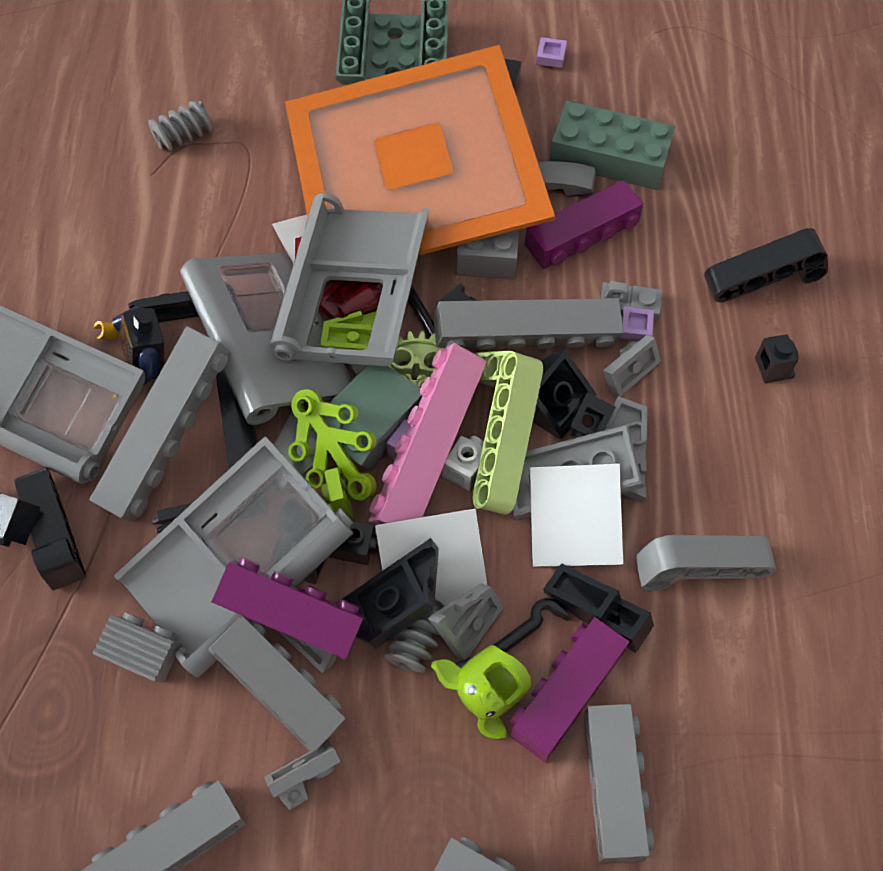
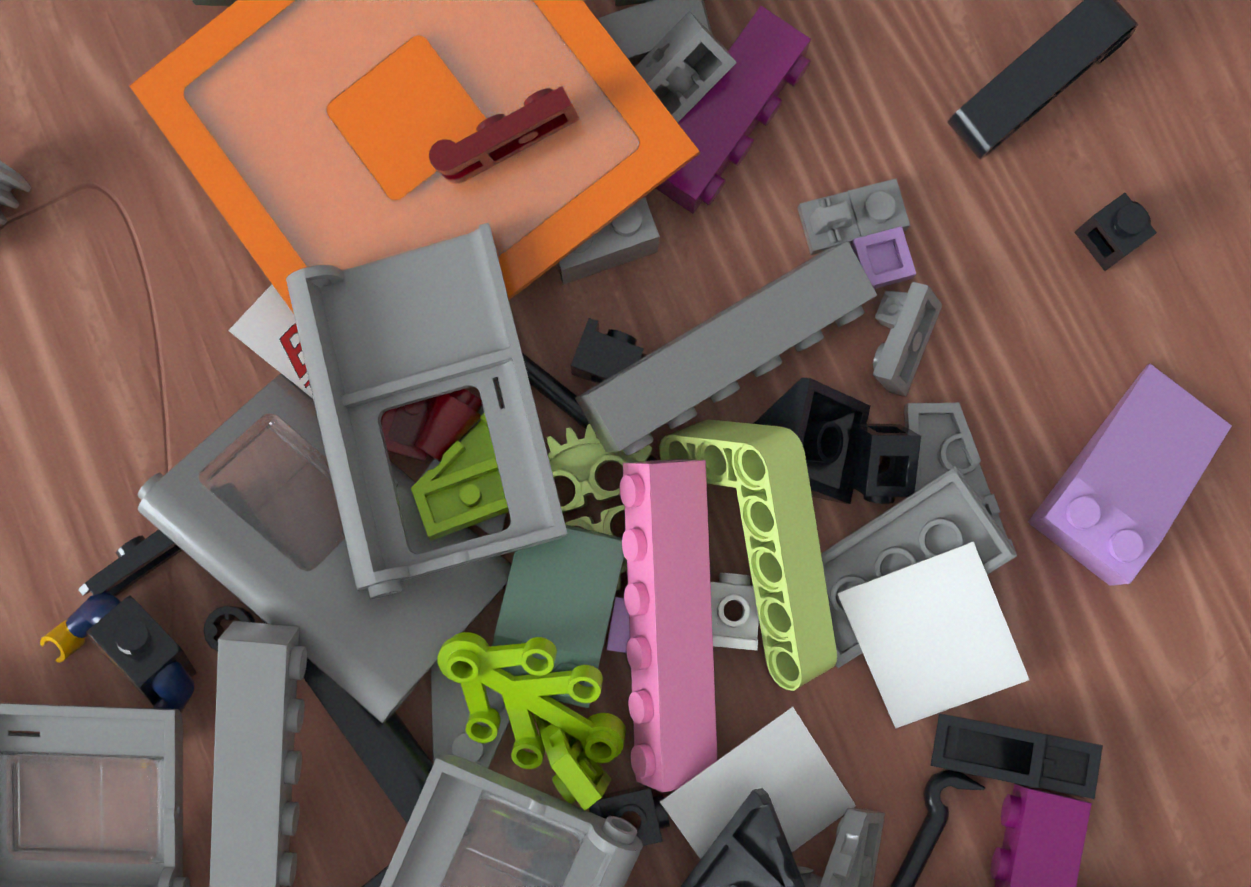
camera: 30 degrees left, 20 degrees up
light grey beam [635,535,777,591] -> none
none -> dark red plate [429,86,580,184]
none -> light grey brick [635,11,737,123]
none -> lavender slope [1028,364,1232,586]

